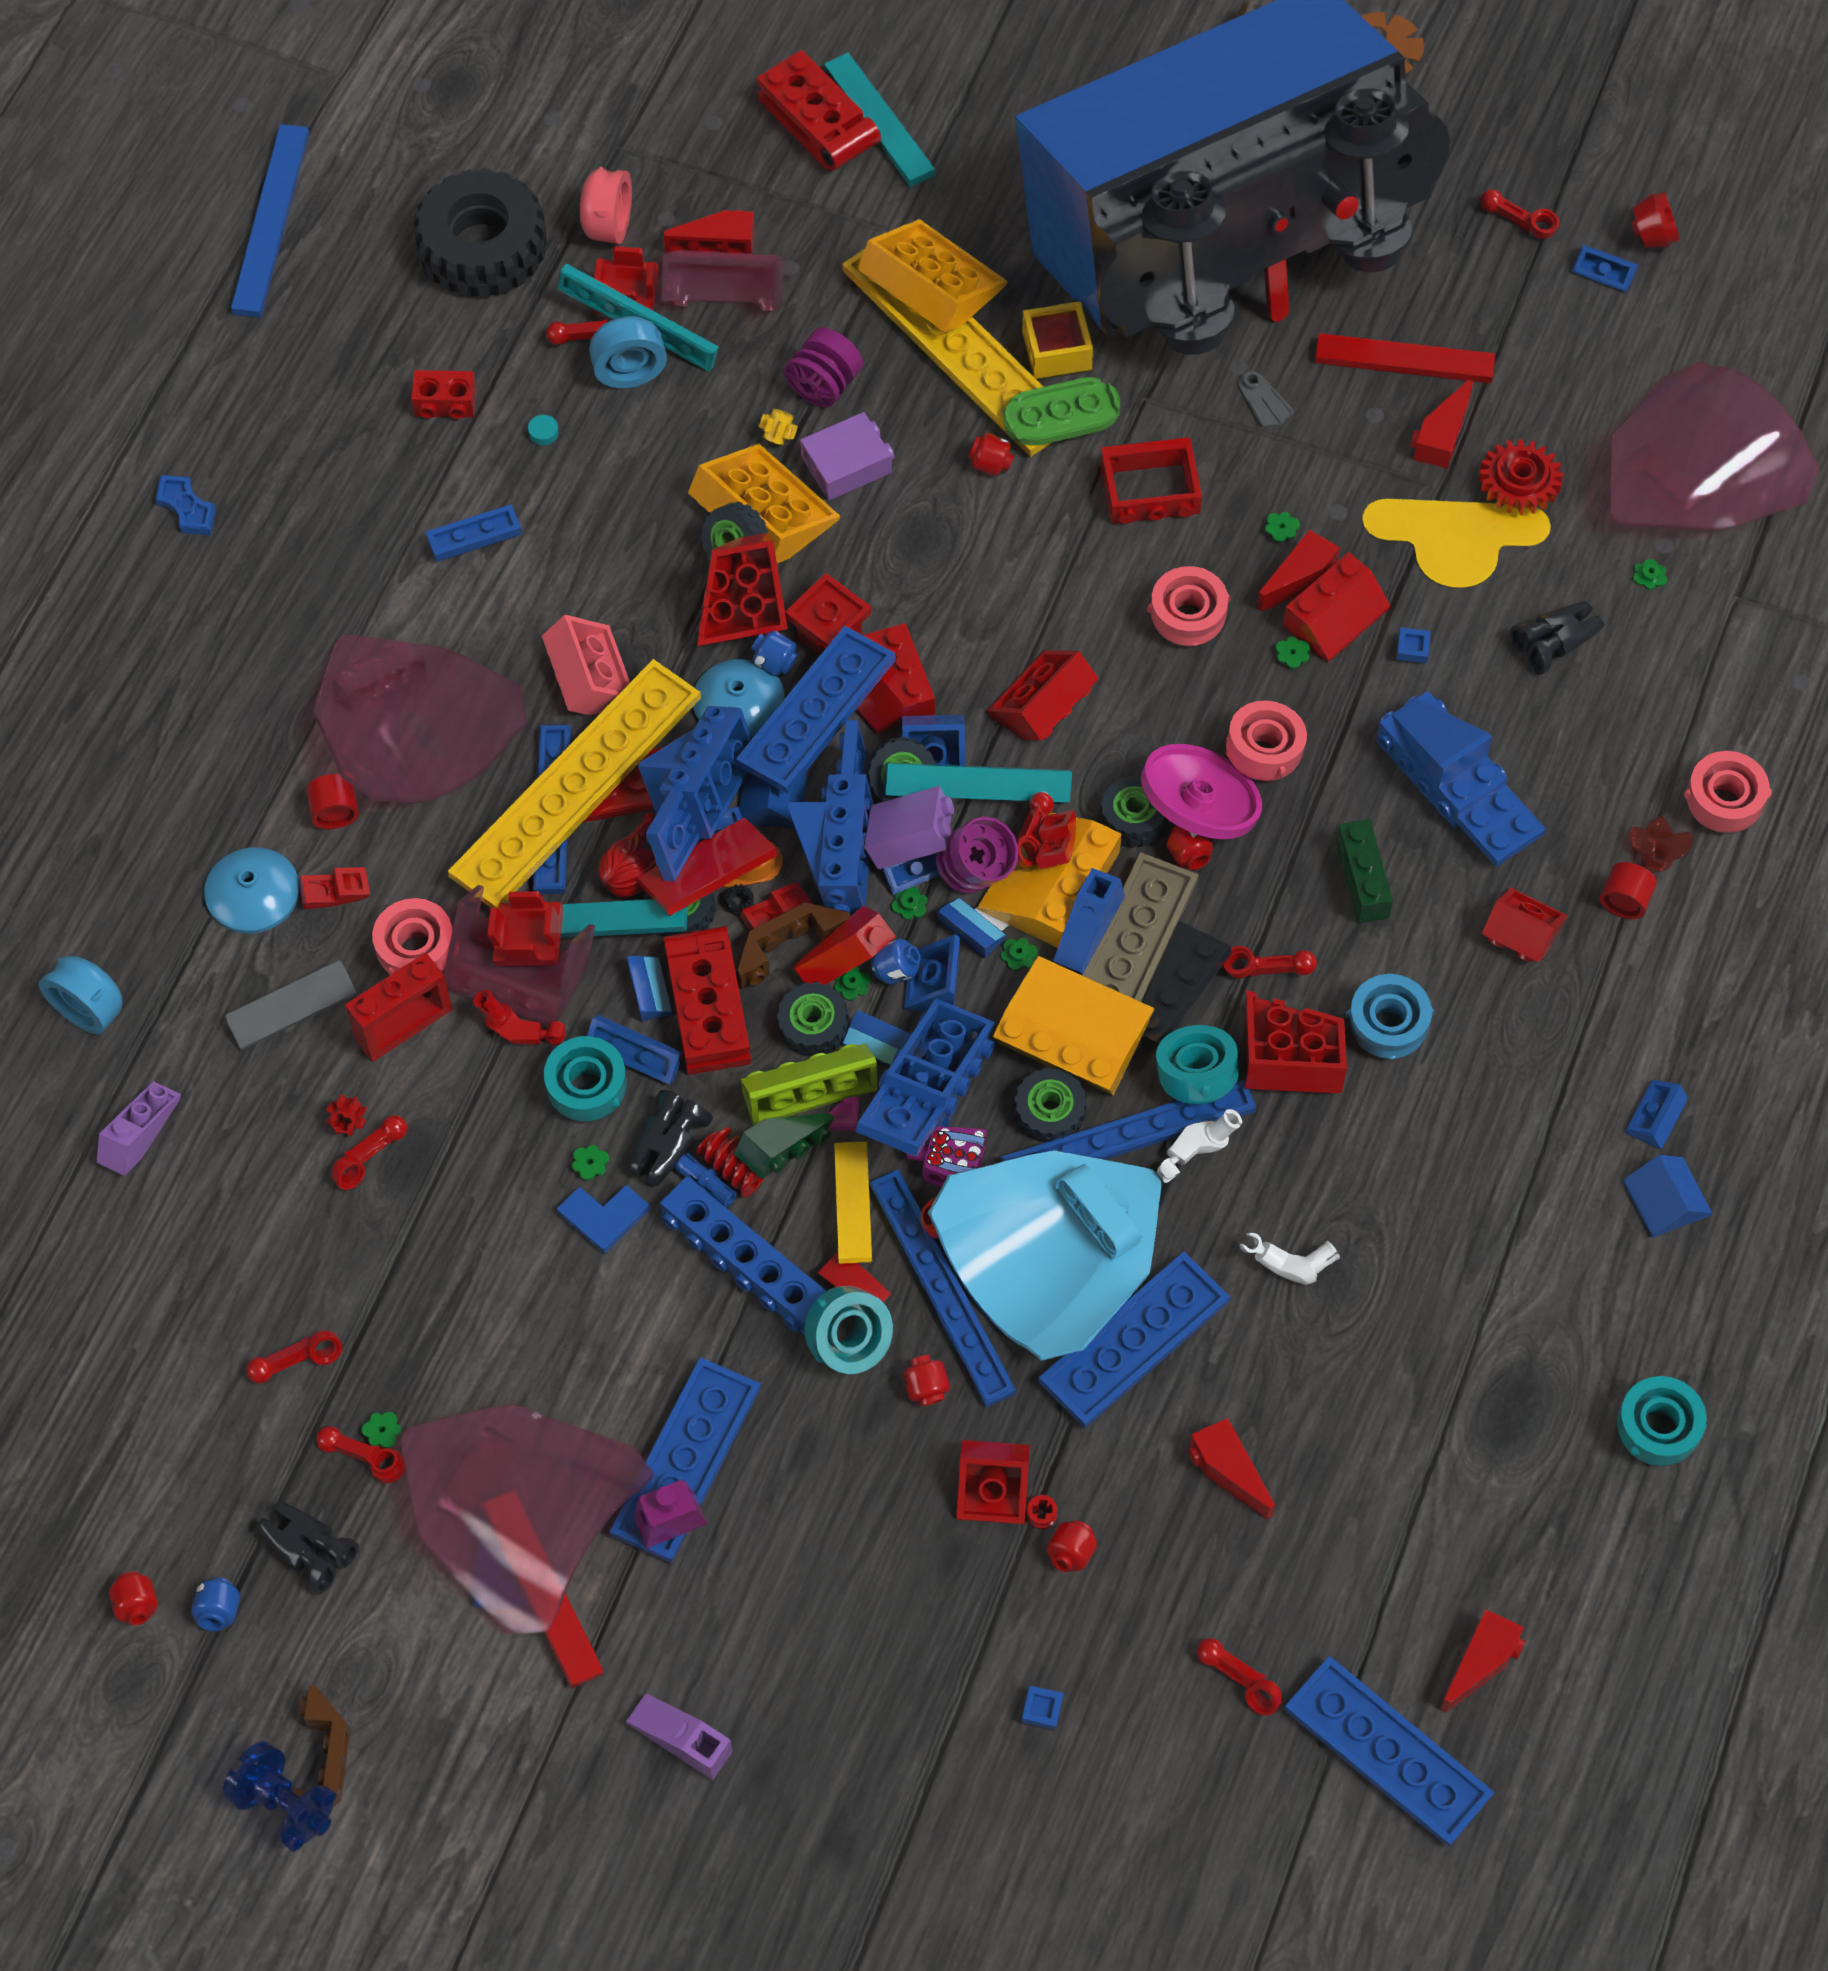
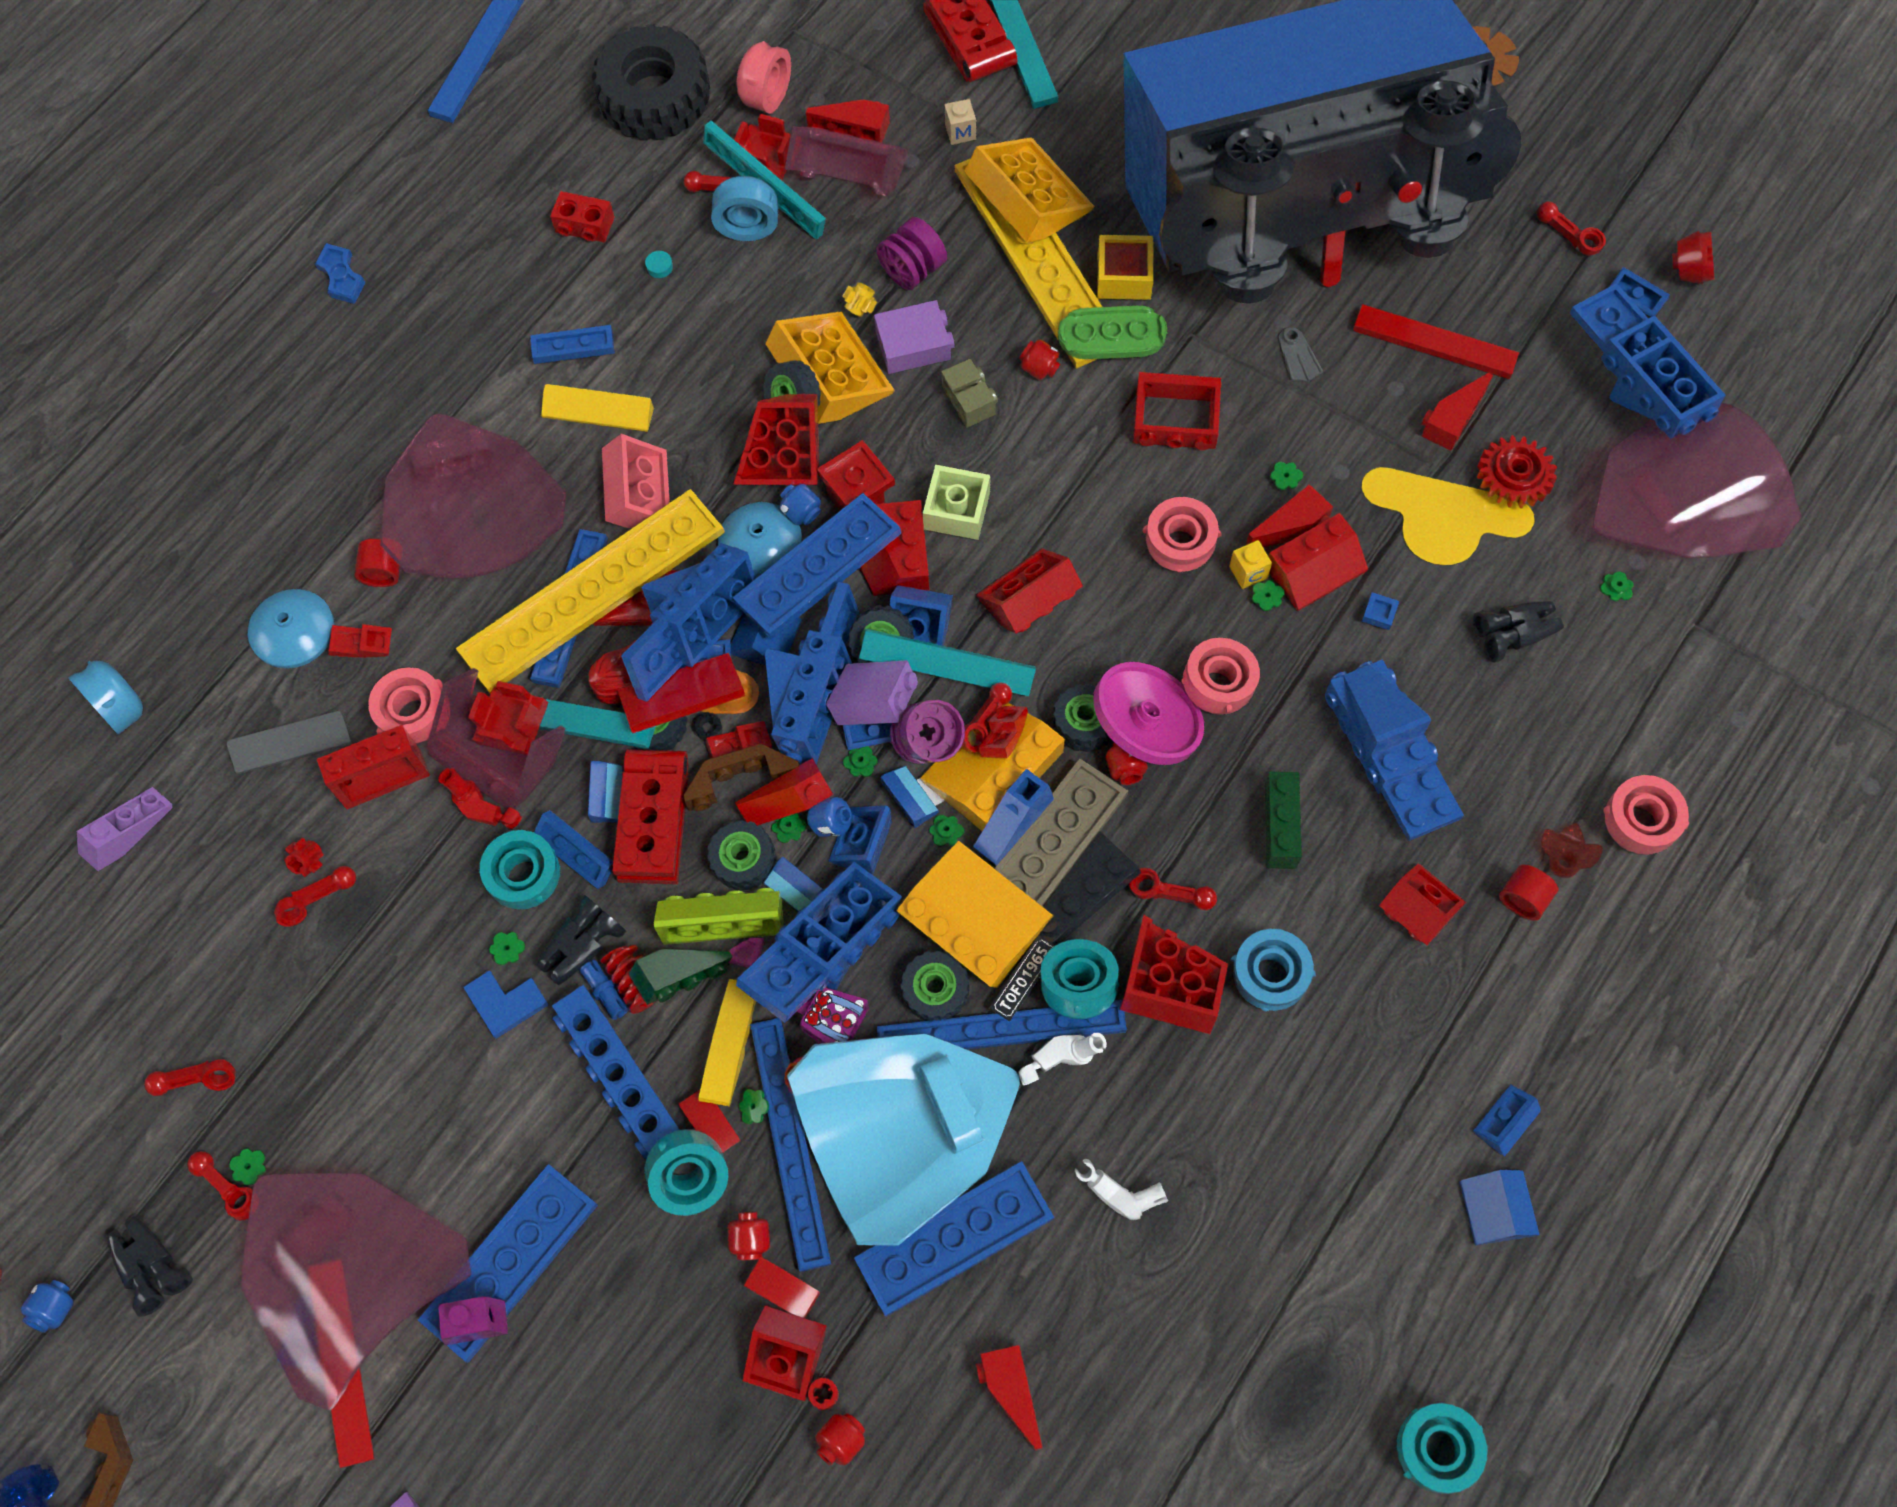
camera: 15 degrees right, 5 degrees up
none -> yellow slope [541,384,654,432]
none -> green plant [739,1089,769,1124]
none -> red slope [744,1257,820,1319]
none -> yellowish green brick [923,465,990,540]
none -> olive piece [941,359,998,428]
none -> tan brick [945,99,976,145]
none -> black sticker [990,935,1055,1022]
none -> yellow brick [1229,540,1272,589]
none -> blue wedge [1570,283,1726,439]

